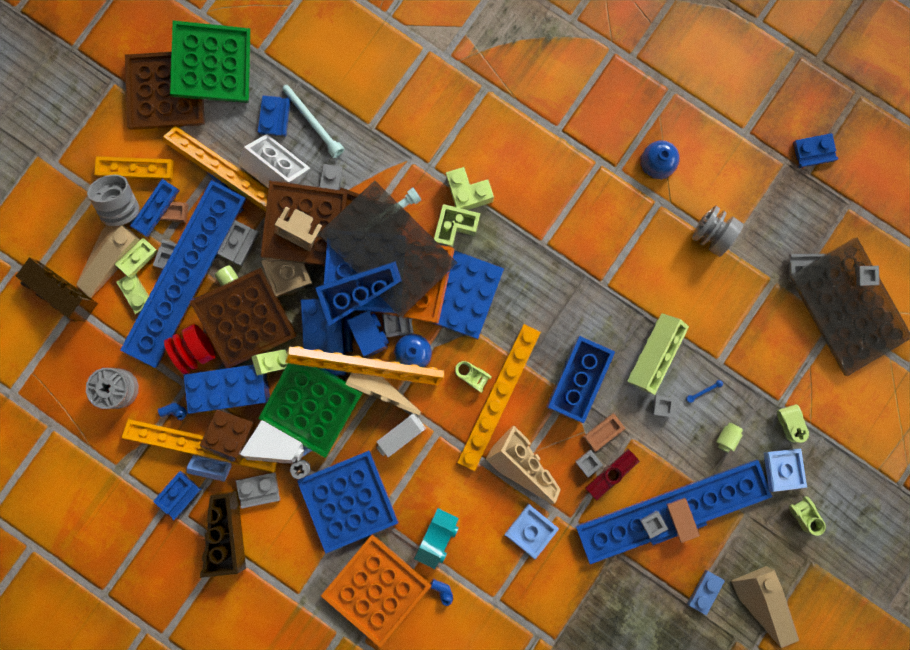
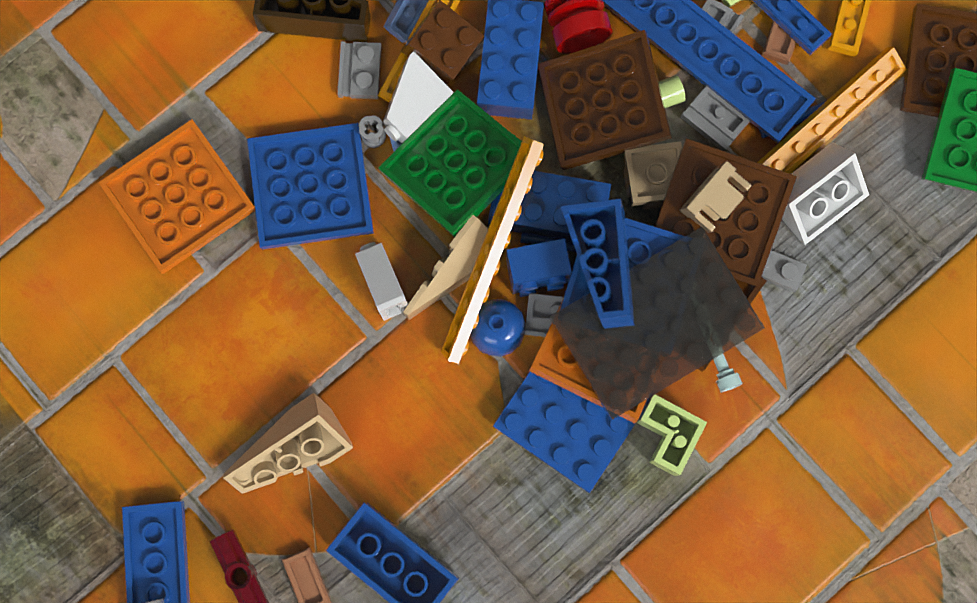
camera: 105 degrees right, 5 degrees down
yellowish green plate [252,350,288,376] -> none
blue plate [258,95,291,137] -> none
light aqua piece [282,85,345,158] -> none
teal brick [414,508,459,569] -> none
blue arm [430,579,453,606] -> none
yellowish green brick [446,167,494,210] -> none
yellowish green piece [455,361,492,393] -> none
light orange plate [457,324,541,471] -> none
light blue tile [504,504,559,559] -> none
light grey plate [575,450,603,477] -> none

